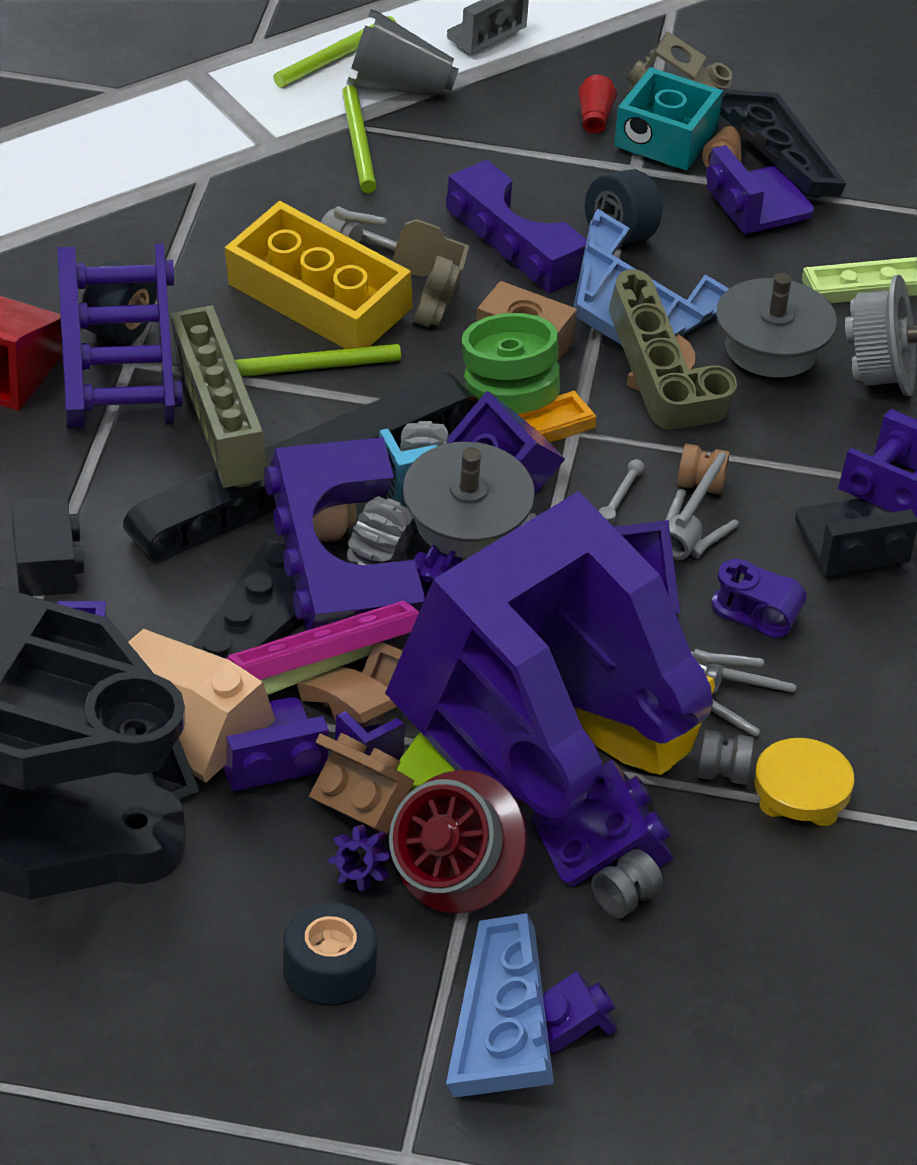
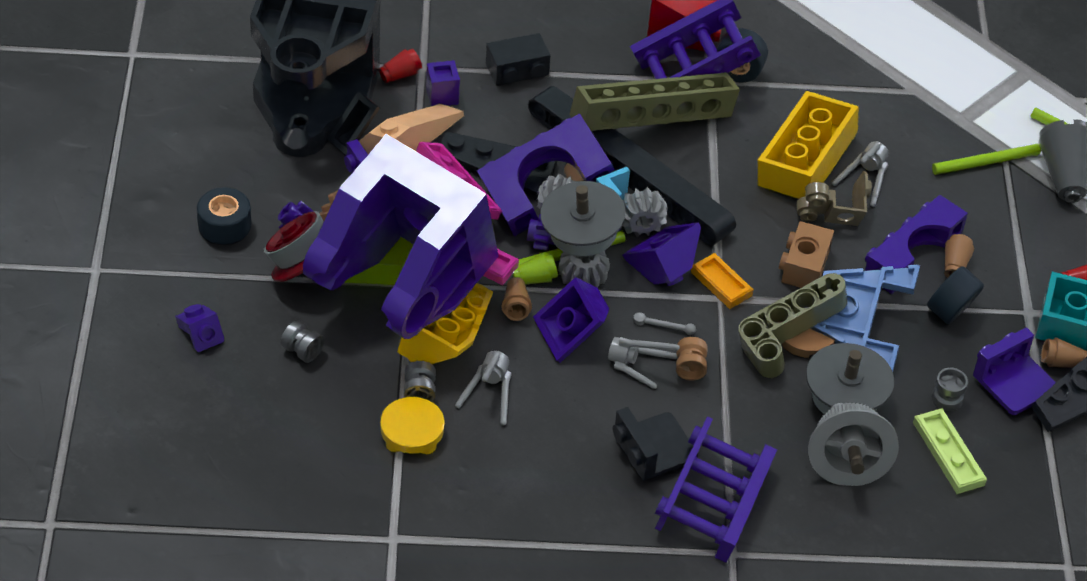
camera: 80 degrees right, 5 degrees up
lime bar [235,344,401,377] -> none
medium blue wing [446,913,554,1098] -> none
bright green wheel [462,313,561,414] -> none
dark purple bracket [532,760,674,886] -> none
dark purple piece [711,559,807,638] -> none
none -> flat silver wheel [932,368,968,411]
none -> medium nougat cone [944,234,975,278]

